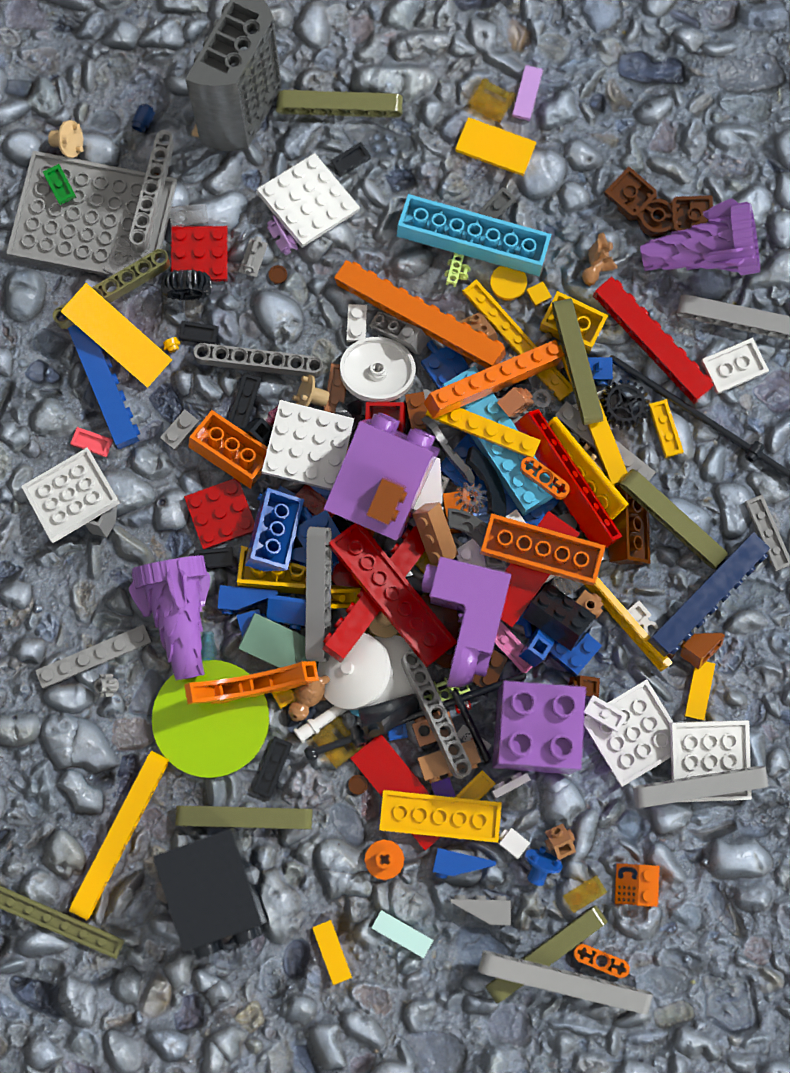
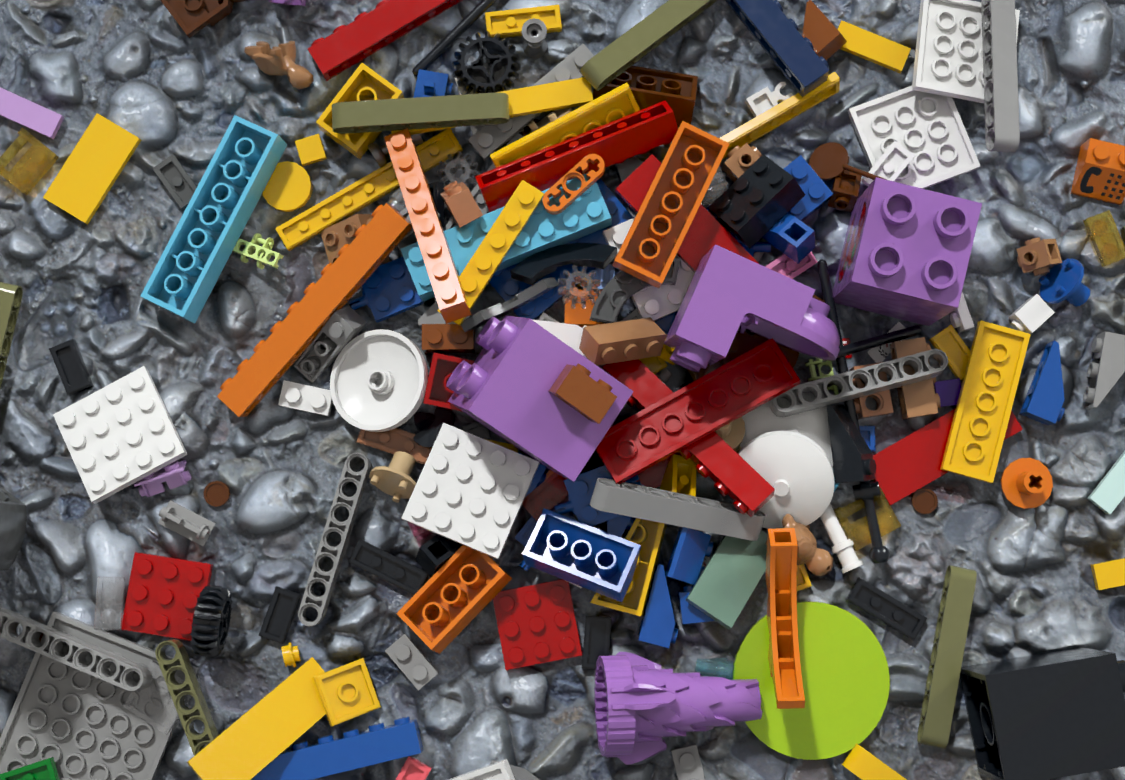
camera: 75 degrees left, 5 degrees up
none -> yellow tile [313,658,381,727]
none -> flat silver piece [521,18,548,59]
none -> reddish brown piece [809,142,887,180]

